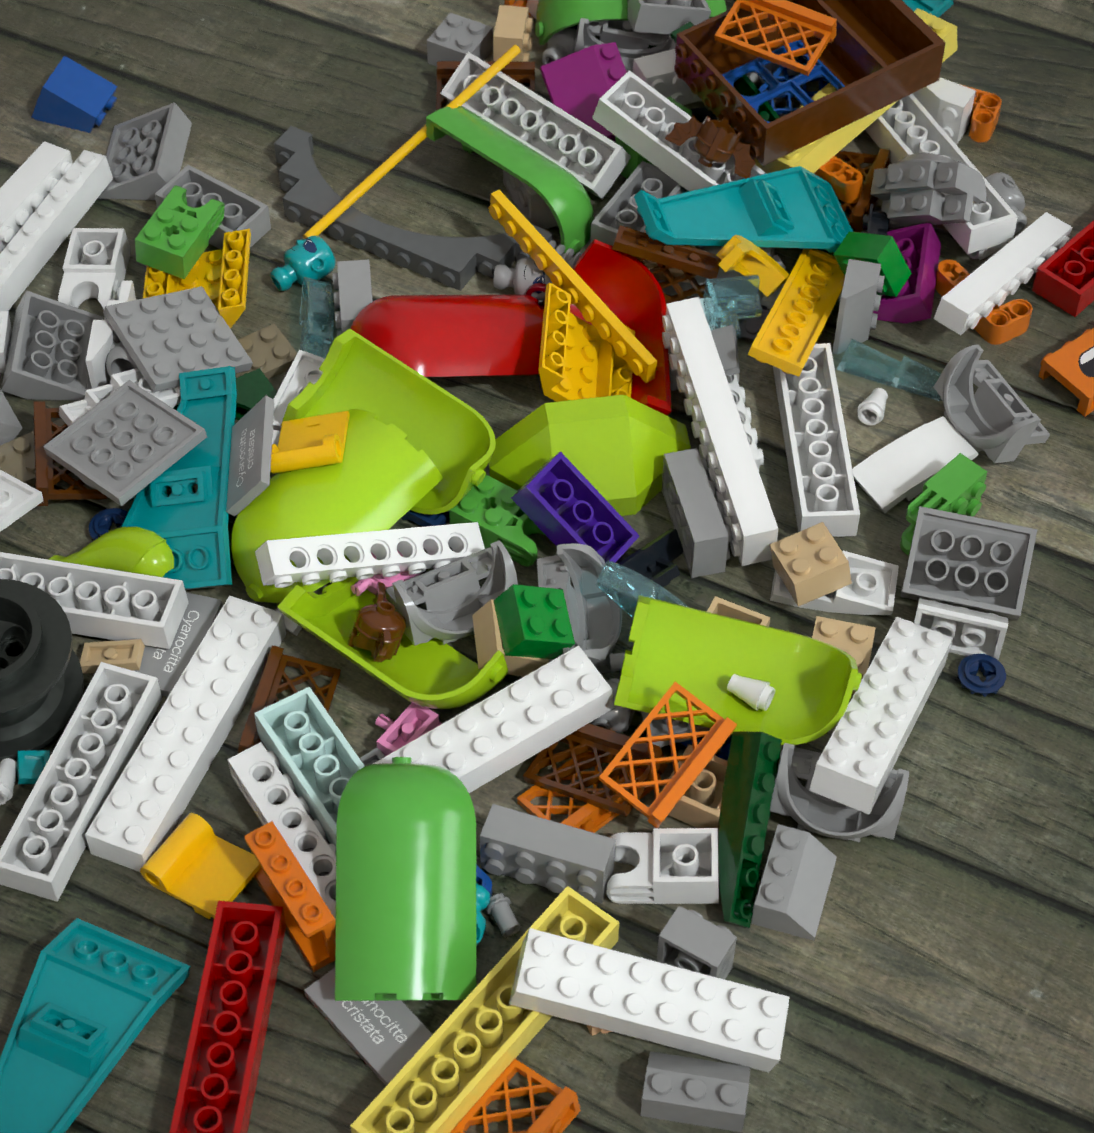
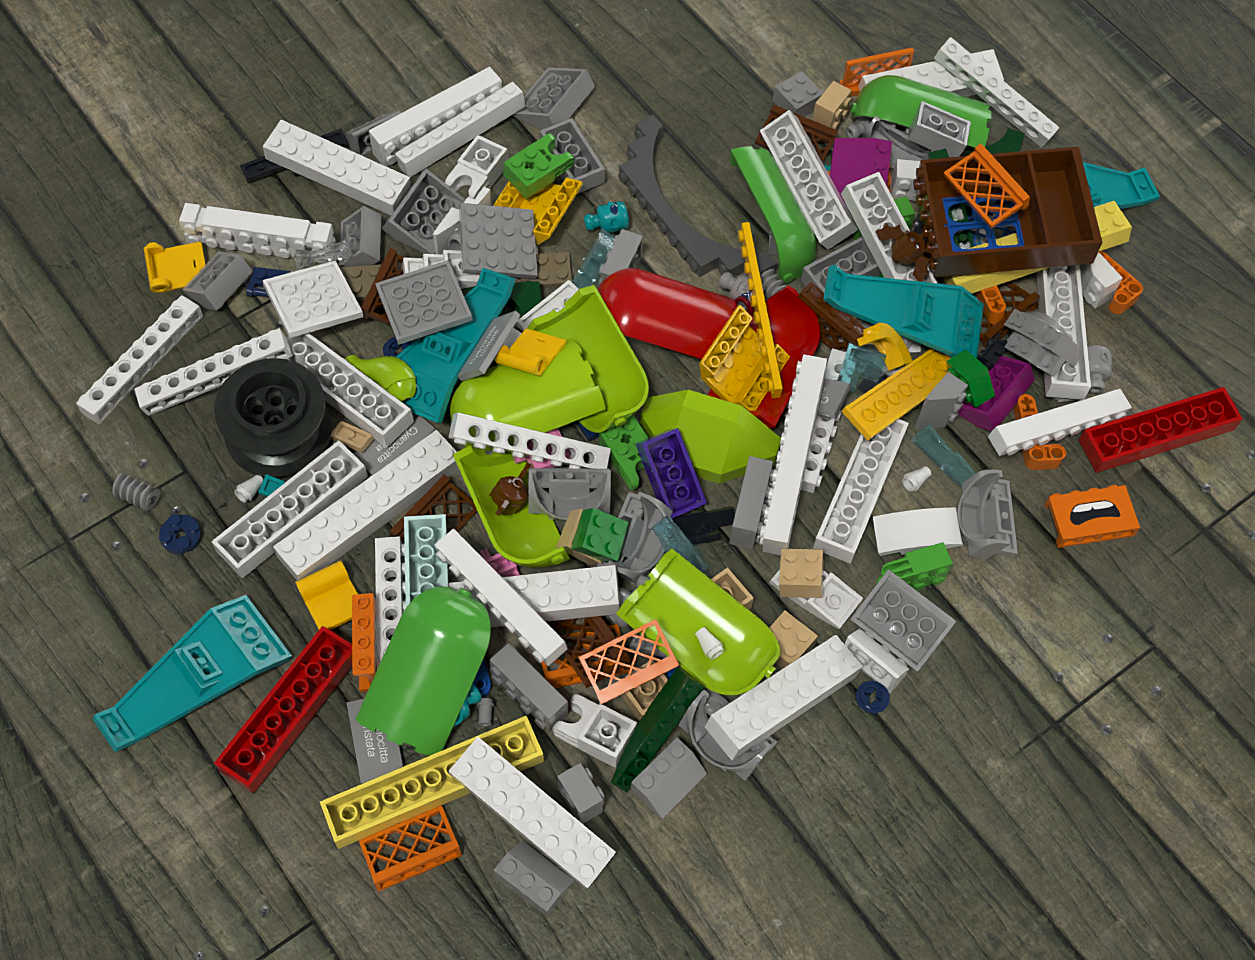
camera: 25 degrees right, 10 degrees up
blue slope [32,56,117,133] -> none
yellow piece [303,45,521,239] -> none
none -> white brick [434,528,567,666]

